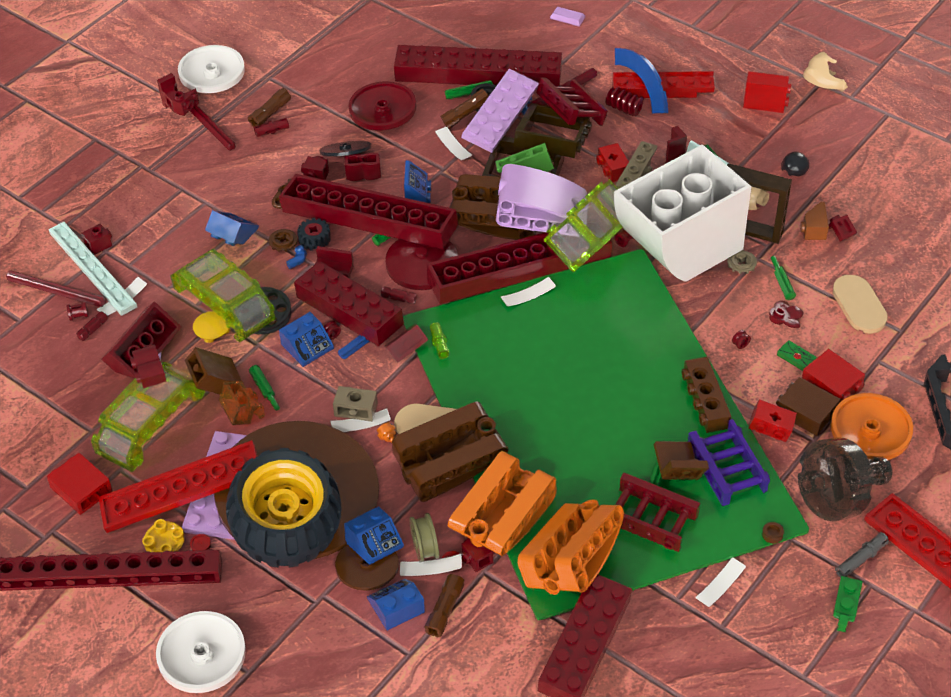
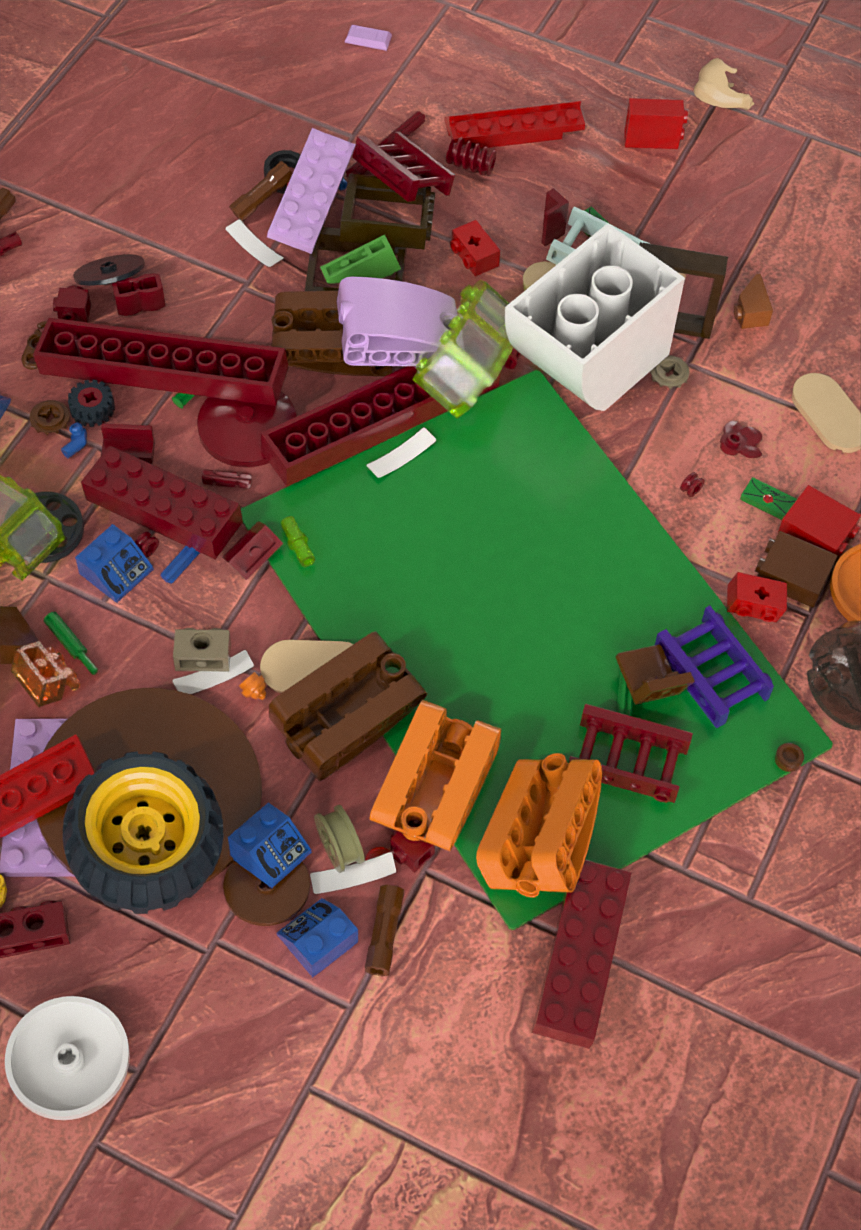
camera: 15 degrees left, 10 degrees up
red piece [190,534,211,551] -> none
dark red dish [349,81,416,131] -> none
dark red brick [394,45,562,86] -> none
blue slope [404,160,431,203] -> none
green axle [445,80,493,99] -> none
blue tile [615,48,668,114] -> none
dark tan bracket [616,141,657,189] -> none
reddish brown brick [681,357,731,433] -> none
white sticker [696,558,746,607] -> none
green axle [771,256,796,300] -> none
black hair [781,151,810,176] -> none
dark red bracket [828,214,857,242] -> none

